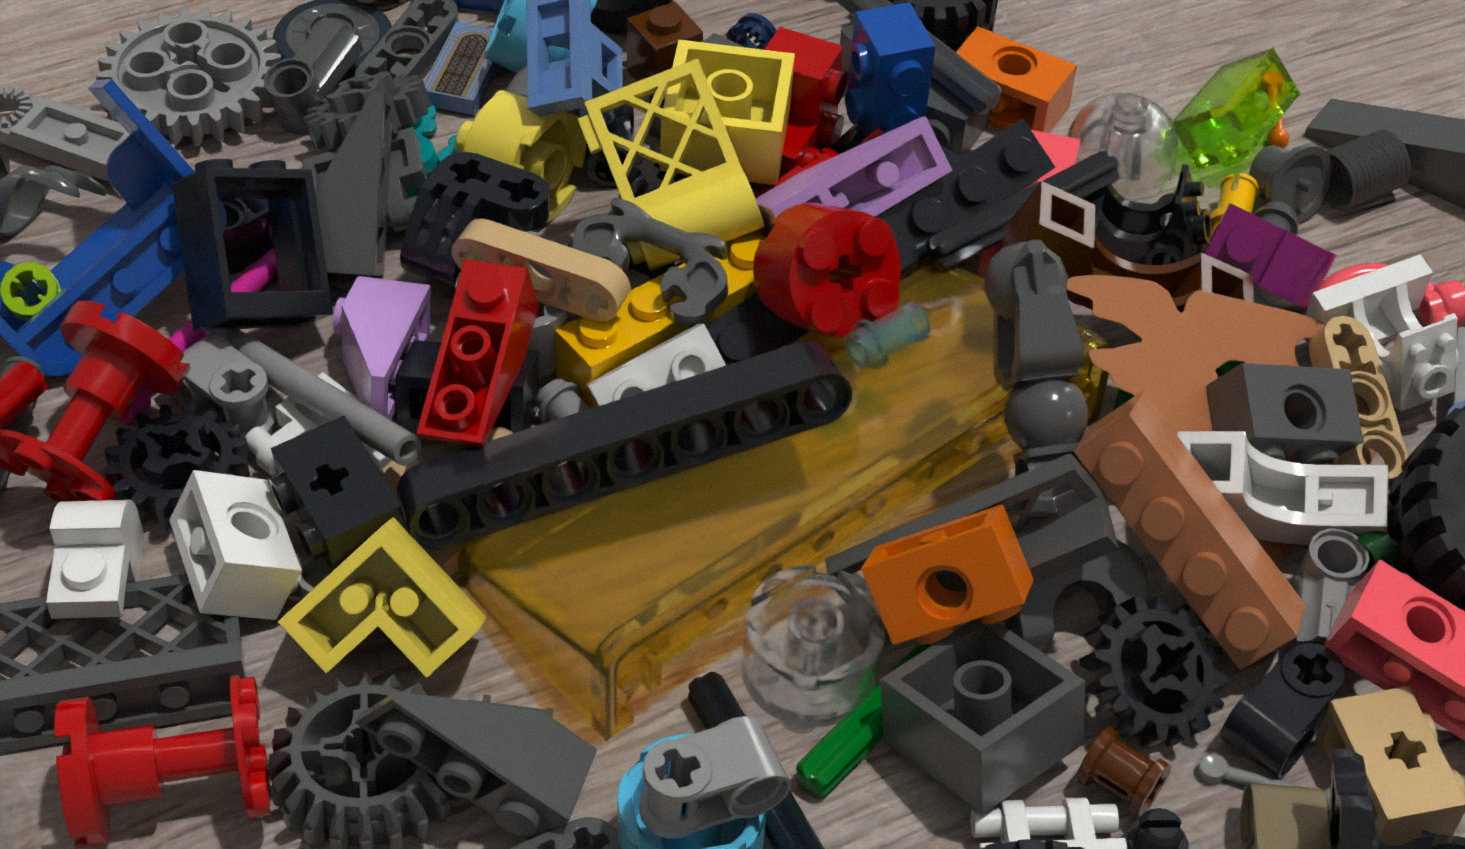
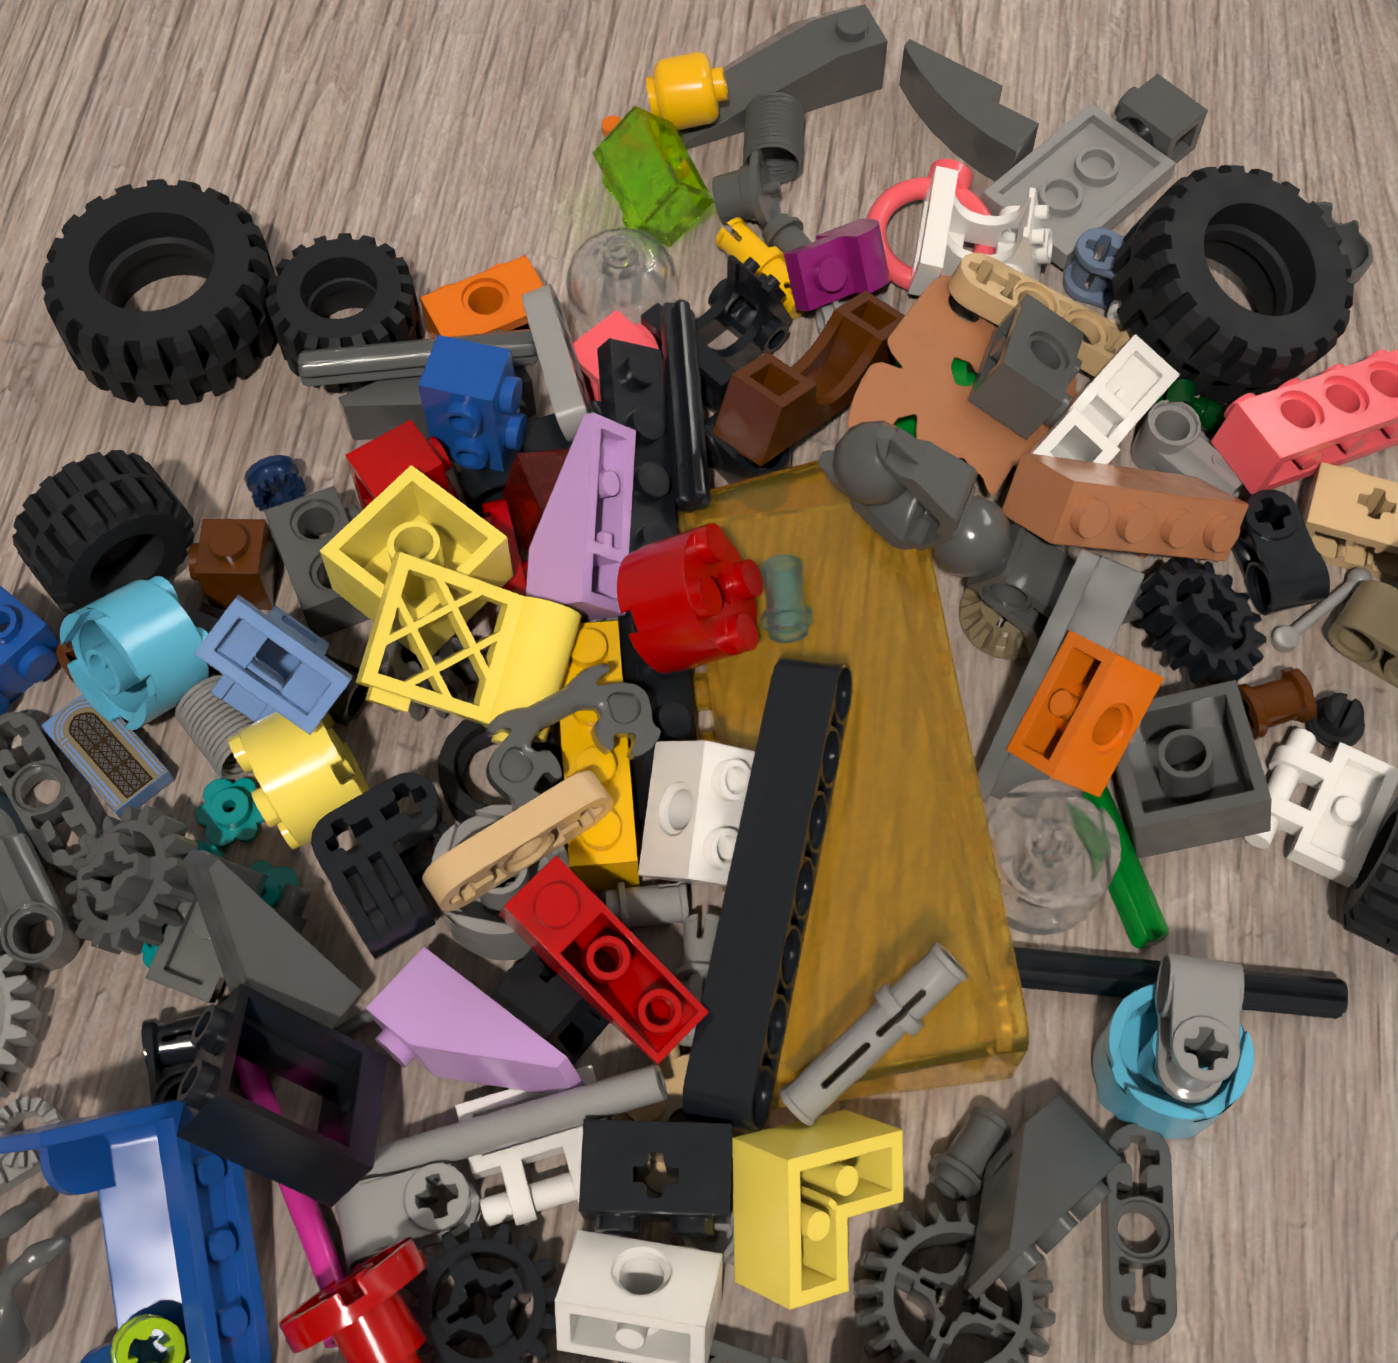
camera: 55 degrees left, 15 degrees up
none -> light grey beam [521,284,593,443]
none -> yellow head [646,52,729,131]
none -> light grey pin [779,942,969,1126]

